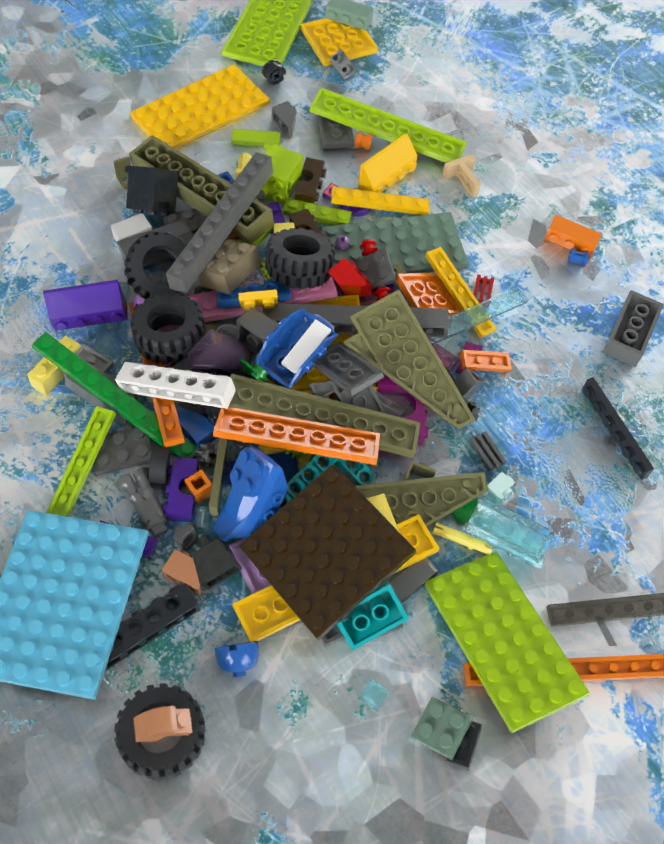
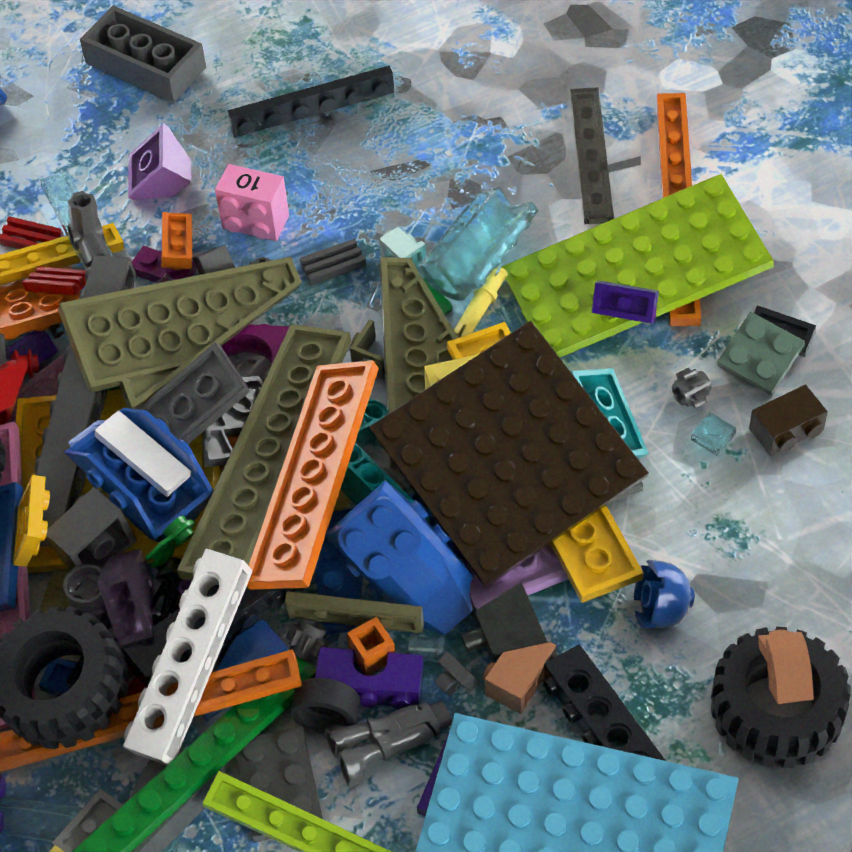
camera: 75 degrees left, 5 degrees down
none -> red tile [22,267,86,296]
none -> dark grey piece [67,191,111,269]
none -> medium lavender slope [128,124,192,200]
none -> bright pink brick [215,164,289,241]
none -> dark purple plate [592,281,659,324]
none -> dark grey gear [672,367,712,408]
none -> dark brown brick [749,384,828,456]

